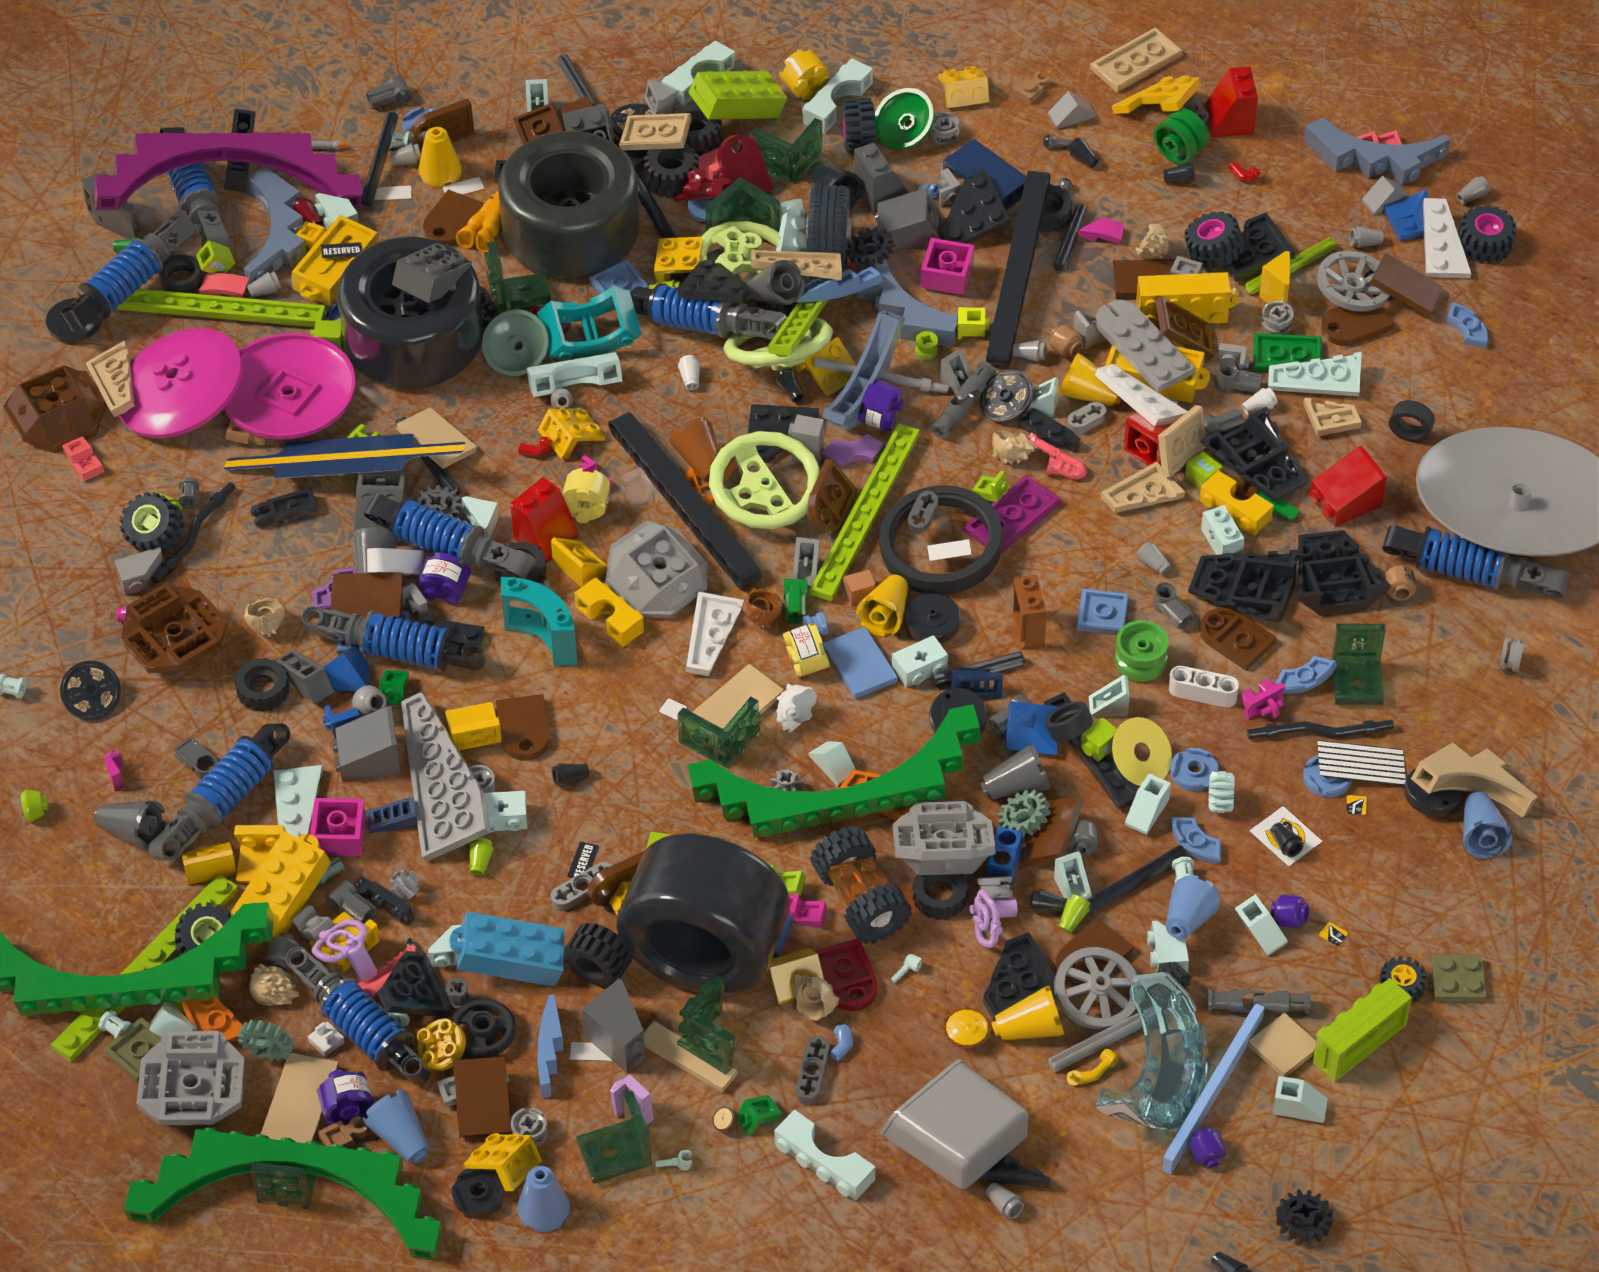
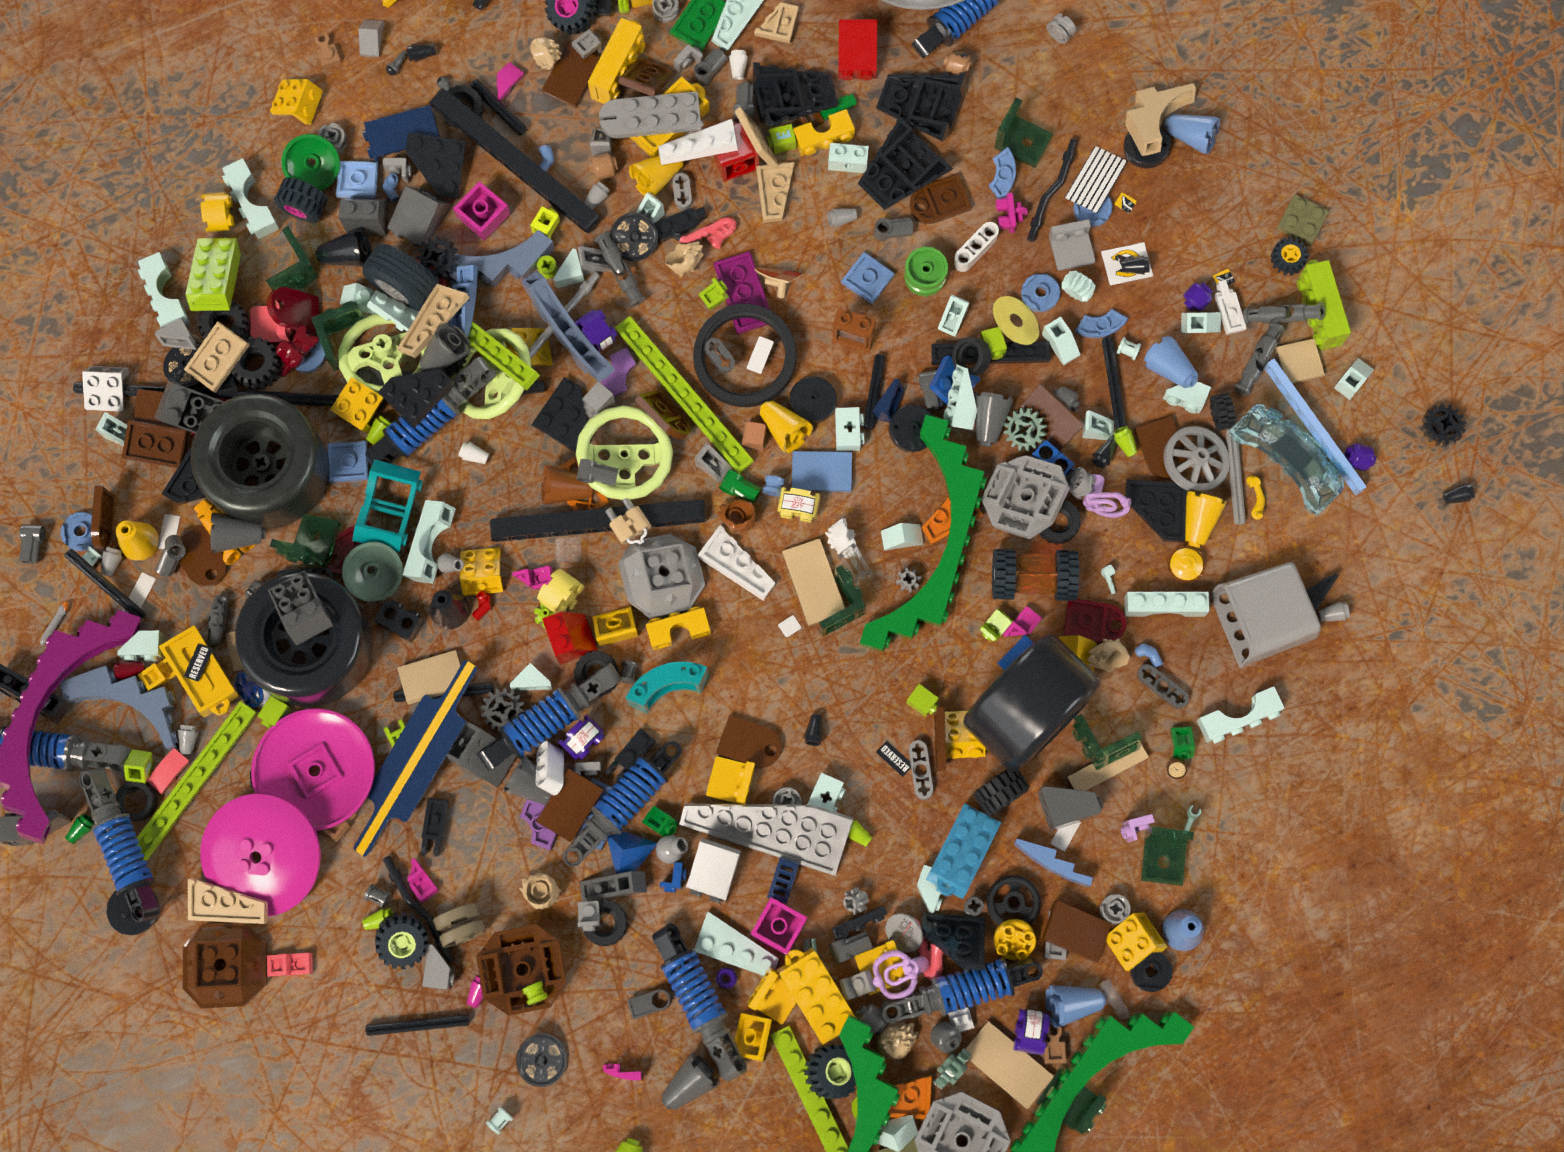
camera: 60 degrees left, 25 degrees up
none -> bracket [82,366,129,411]
none -> dark grey piece [155,535,186,577]
none -> dark grey cone [210,513,266,553]
none -> light blue plate [336,161,379,199]
none -> black axle [365,1014,470,1036]
none -> black brick [374,600,424,643]
none -> dark pink slope [407,858,439,903]
none -> black cone [429,590,470,630]
none -> dark tan wheel [433,903,486,948]
none -> lime wheel [522,981,548,1005]
none -> medium blue arm [539,145,554,171]
none -> light aqua slope [553,248,585,288]
none -> dark grey piece [576,459,619,486]
none -> light grey bracket [578,901,600,931]
none -> tan piece [605,498,651,545]
none -> dark purple plate [716,968,737,989]
none -> shield [754,268,803,298]
none -> clear tile [838,543,872,585]
none -> light grey piece [886,913,923,953]
none -> dark grey head [930,1022,962,1053]
none -> light aqua slope [943,365,977,430]
none -> light grey bracket [1048,219,1095,271]
none -> clear axle [1098,978,1130,1020]
none -> light aqua arch [1124,592,1209,617]
none -> white hinge [1215,280,1246,335]
none -> dark grey piece [1244,302,1325,325]

